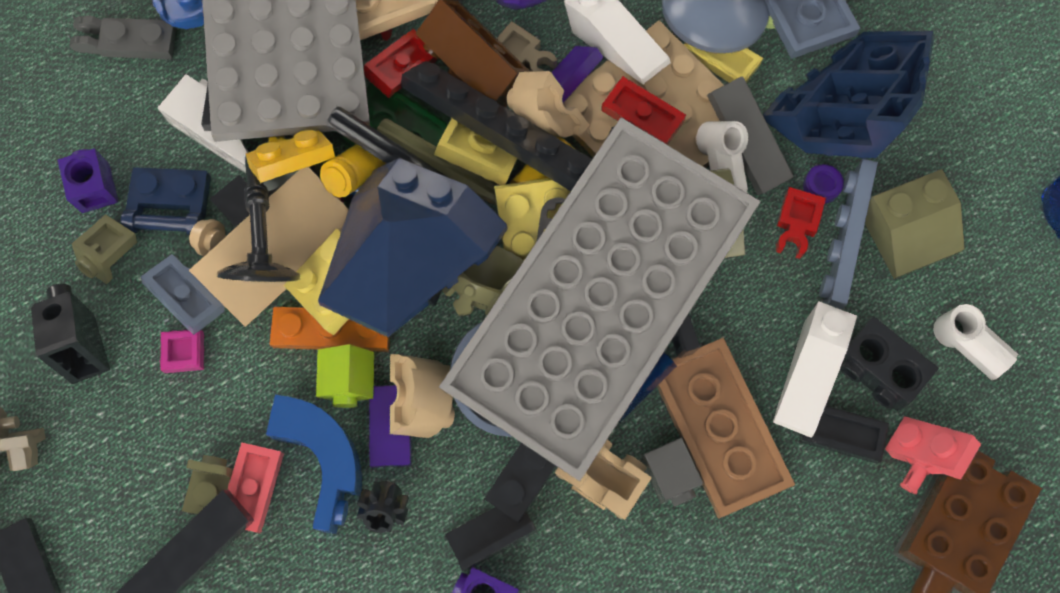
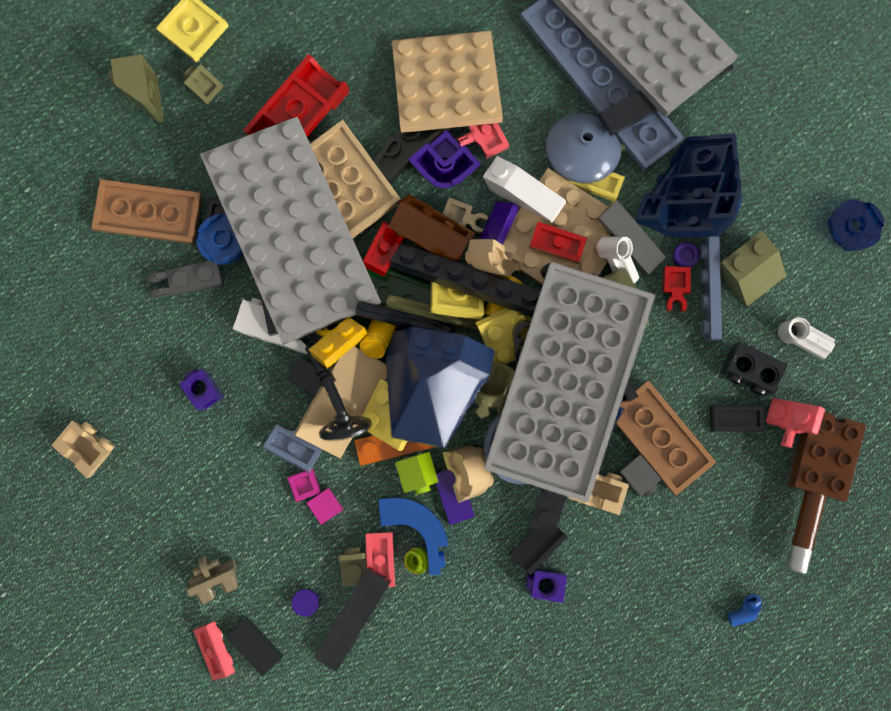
camera: 15 degrees left, 10 degrees up
black torso [31,284,110,384] -> none
olive bracket [72,214,137,284] -> none
dark blue plate [121,167,211,236] -> none
tan plate [189,219,226,256] -> none
black gear [357,481,409,533] -> none
white slope [773,301,857,438] -> none
none -> dark purple tile [292,588,320,617]
none -> dark pink tile [307,488,344,525]
none -> lime plate [404,547,429,574]

